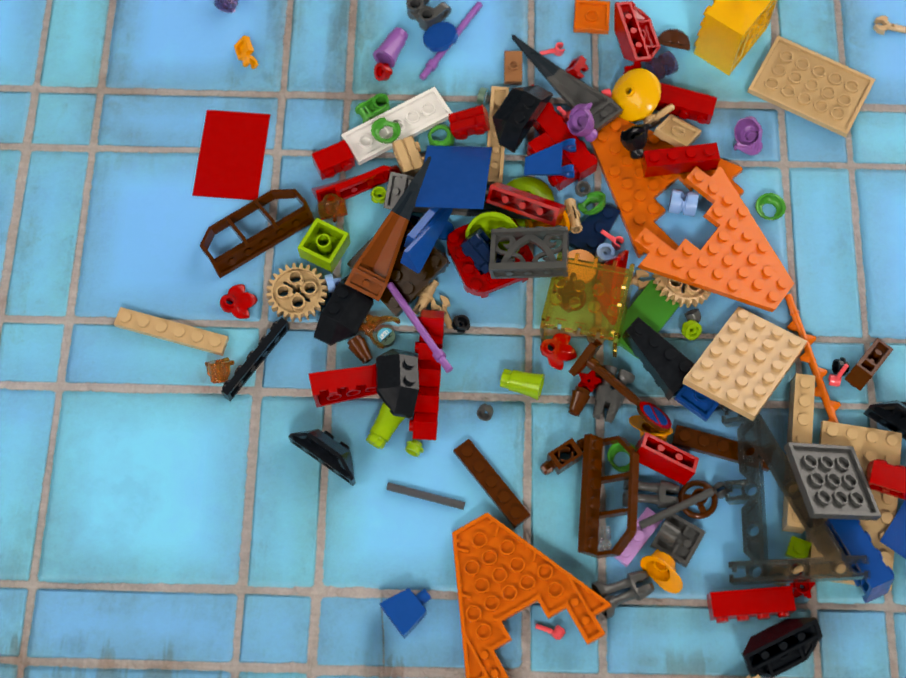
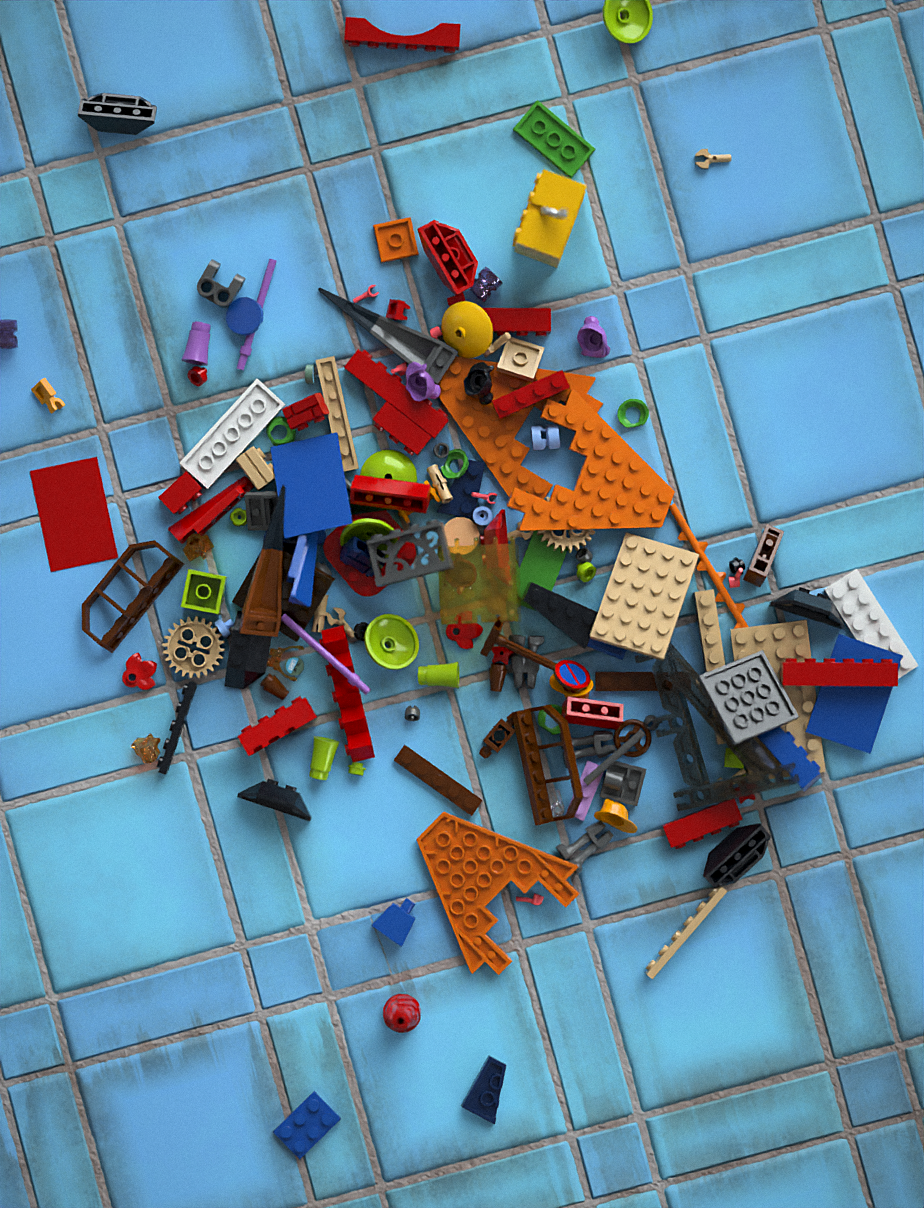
camera: 20 degrees left, 20 degrees up
tan plate [114,307,229,356] -> none
bright green piece [355,93,390,123] -> none
bright green piece [371,117,401,144] -> none
black wedge [376,349,419,419] -> none
dark grey bar [386,482,465,510] -> none
black wedge [493,85,553,153] -> none
medium nougat plate [504,51,522,85] -> none
blue flag [524,138,576,178] -> none
reddish brown plate [658,29,690,51] -> none
tan plate [747,36,876,138] -> none
none -> lime dish [364,614,419,670]

